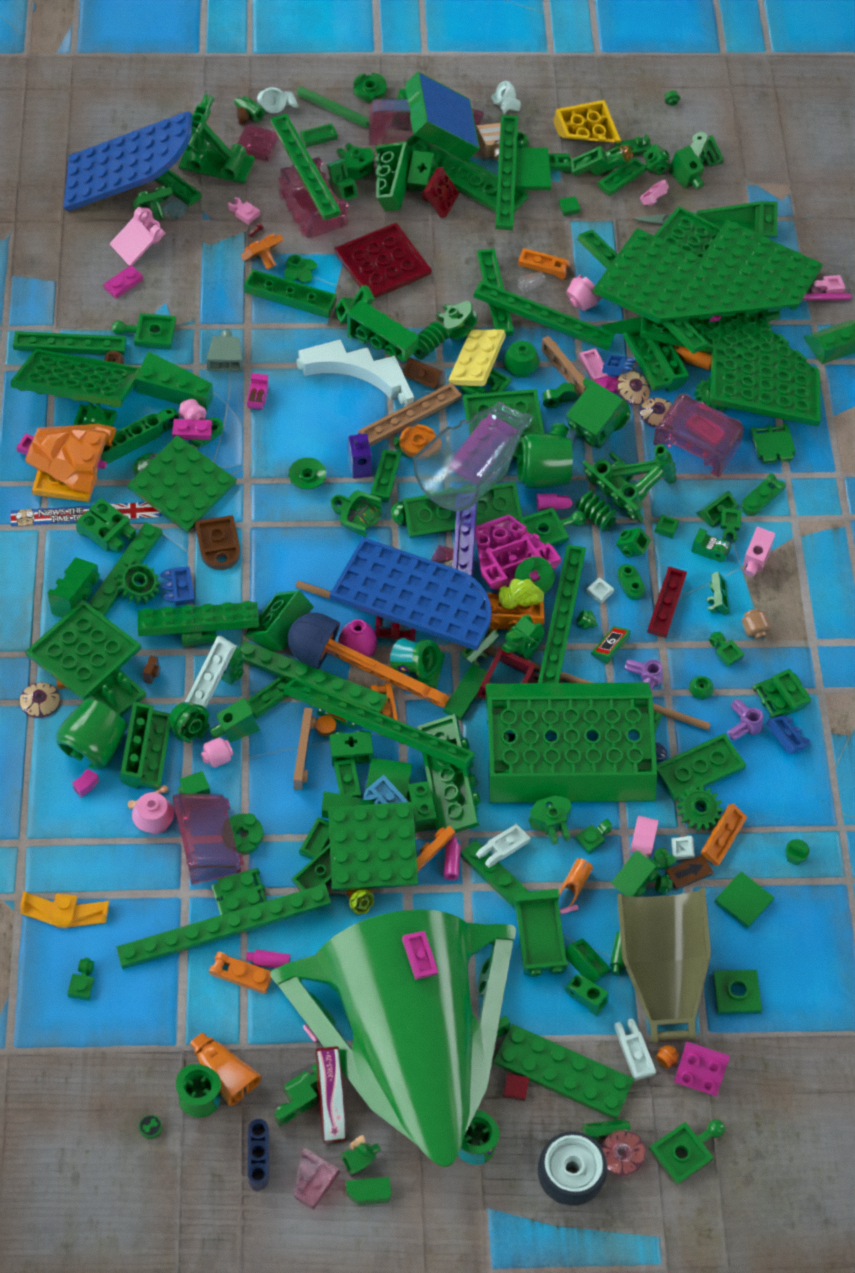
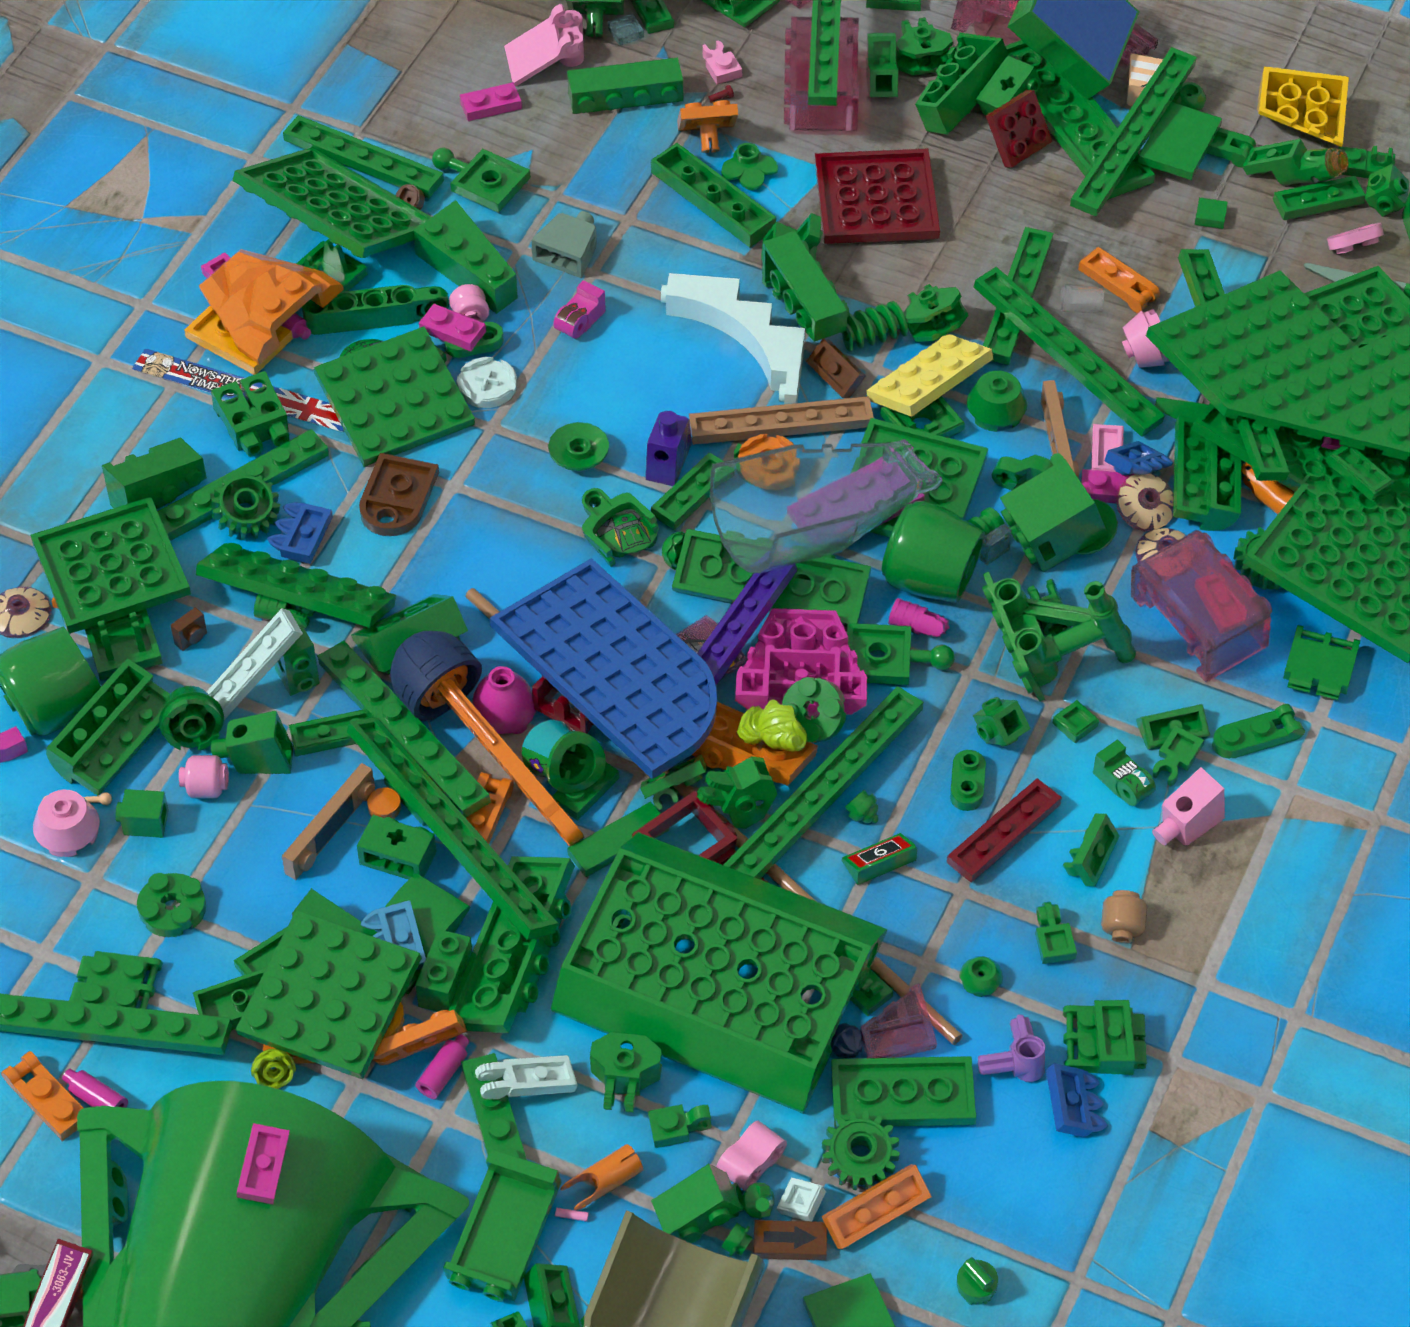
camera: 30 degrees right, 5 degrees down
windscreen [172,793,244,885] -> none
green plate [334,759,361,798] -> none
light aqua hair [491,81,521,115] -> none
green piece [575,490,617,532] -> none
light aqua tile [586,577,614,604] -> none
medium lavender axle [625,659,663,692] -> none
none -> light aqua tile [457,357,517,408]
none -> green brick [567,57,684,114]
none -> clear pink wing [860,983,937,1058]
none -> green plate [1325,446,1394,501]

